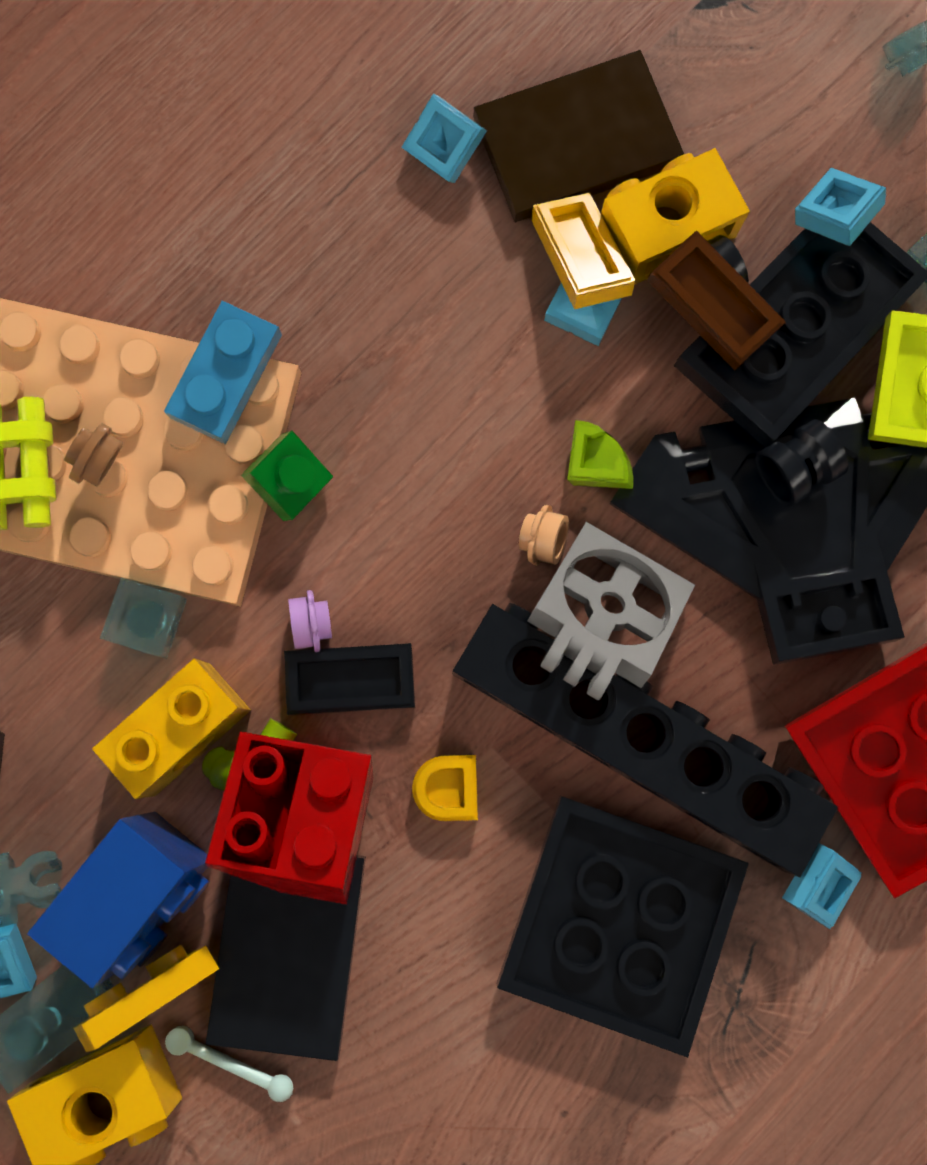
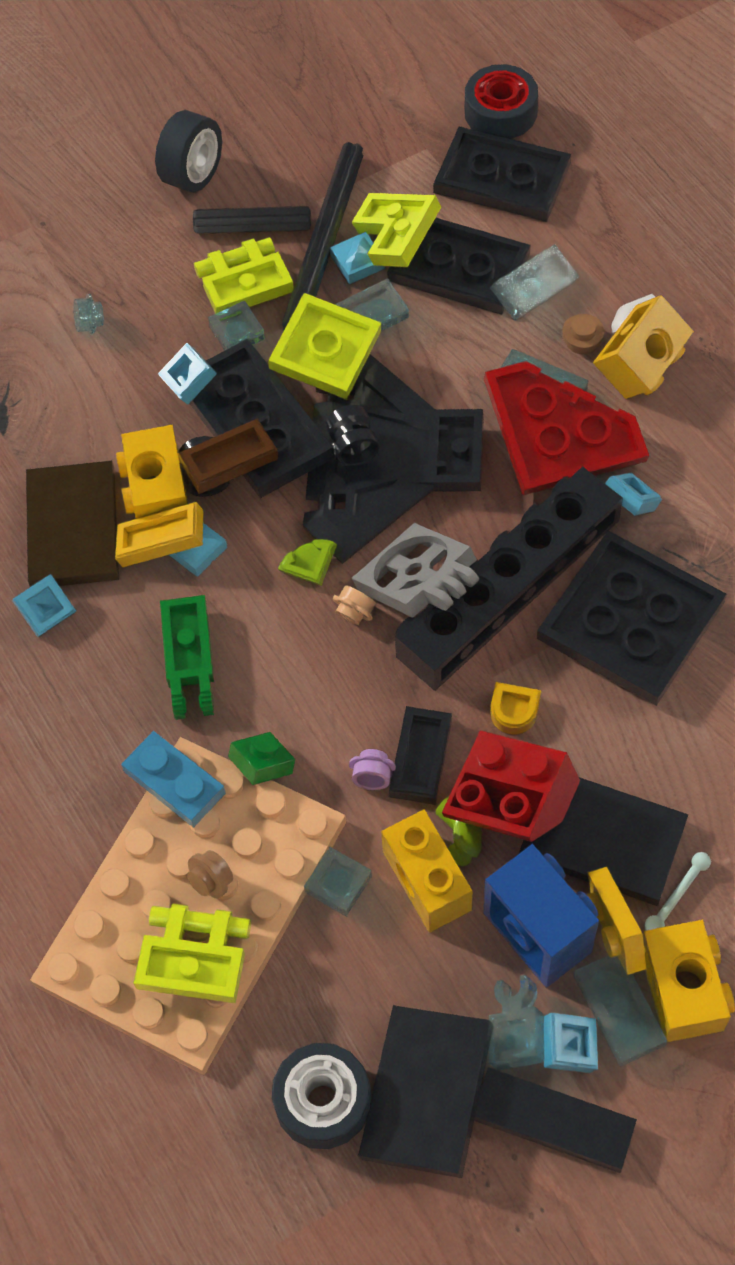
camera: 70 degrees left, 20 degrees down
none -> green hinge [160,595,214,720]

